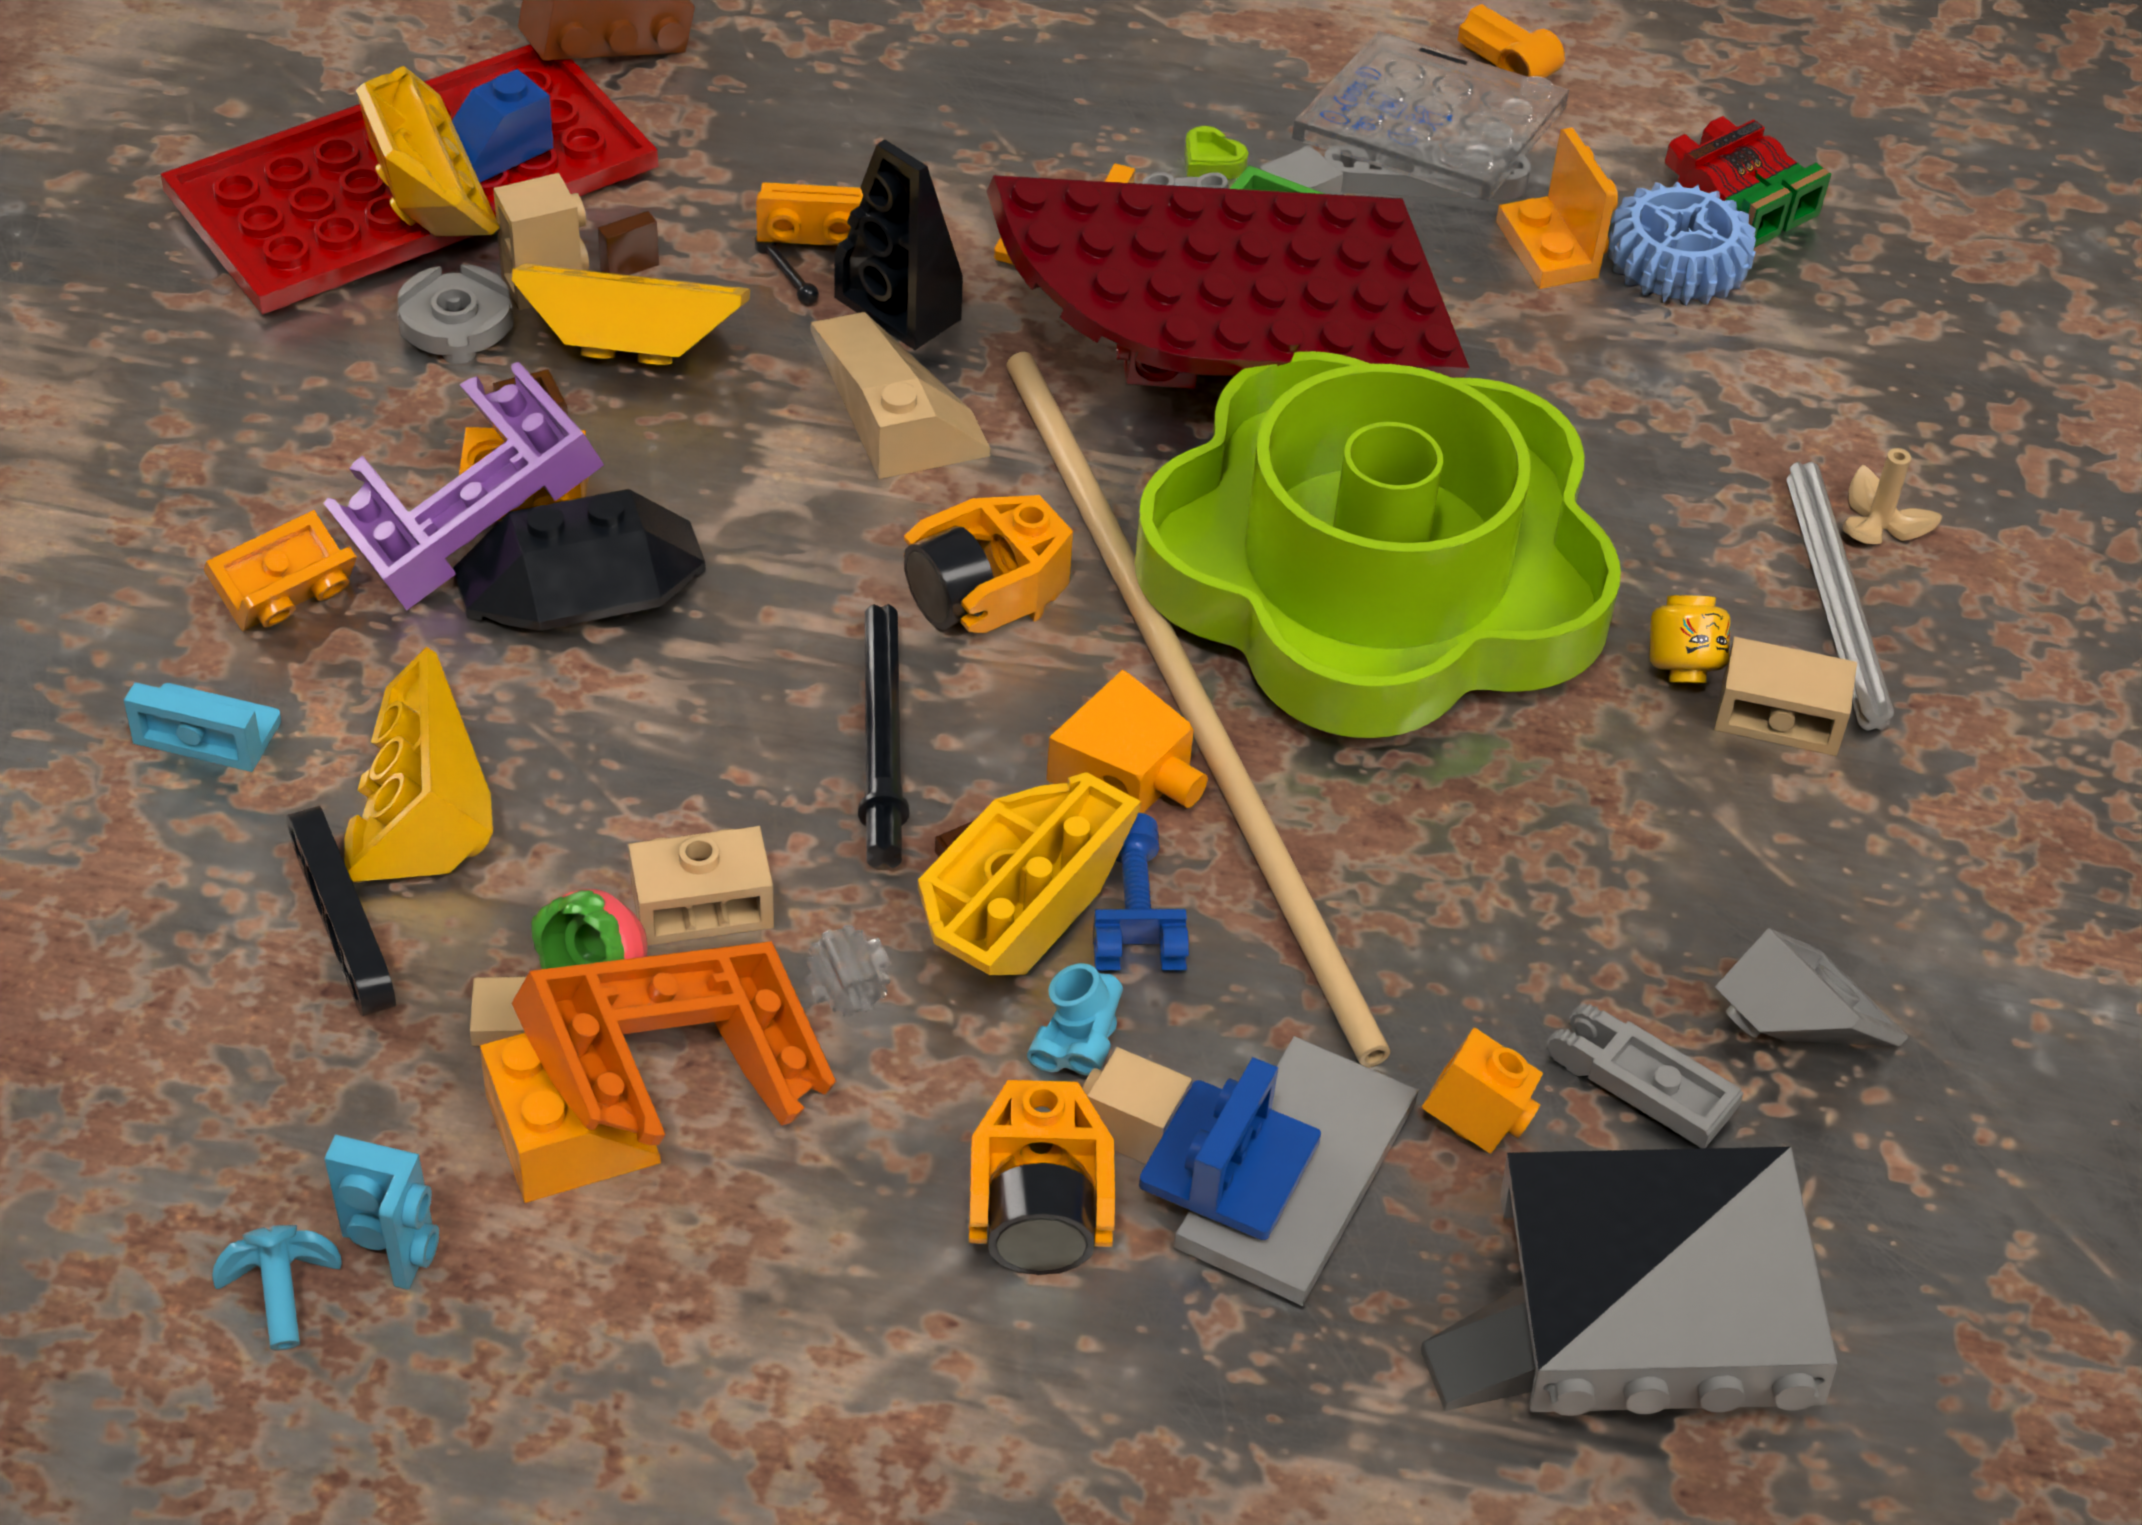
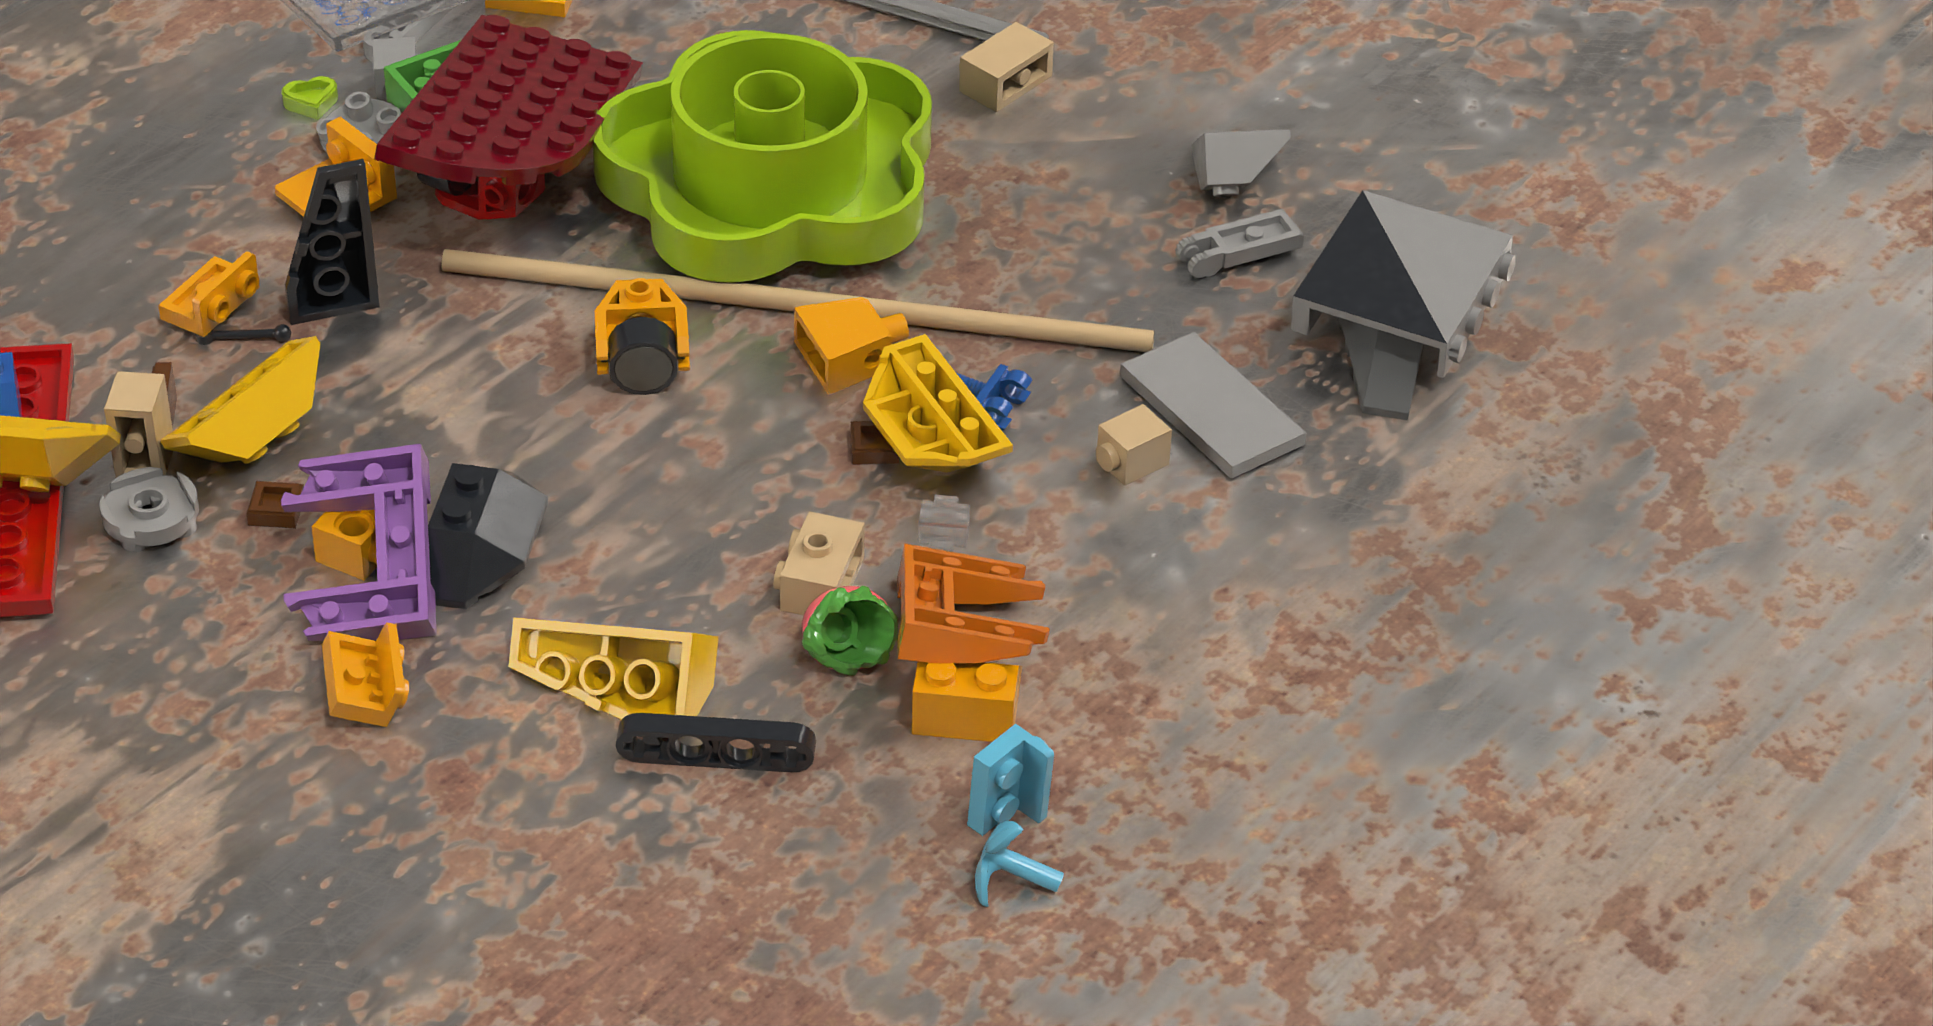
camera: 60 degrees left, 5 degrees down
medium azure panel [124,682,281,772] -> none
tan tile [470,977,526,1046] -> none
tan wedge [811,312,990,479] -> none
black axle [858,604,910,868] -> none
piece [969,1080,1115,1275] -> none
medium azure plate [1027,963,1123,1076] -> none
blue bracket [1139,1057,1321,1240] -> none
light orange brick [1421,1027,1543,1154] -> none
yellow head [1649,595,1730,684] -> none

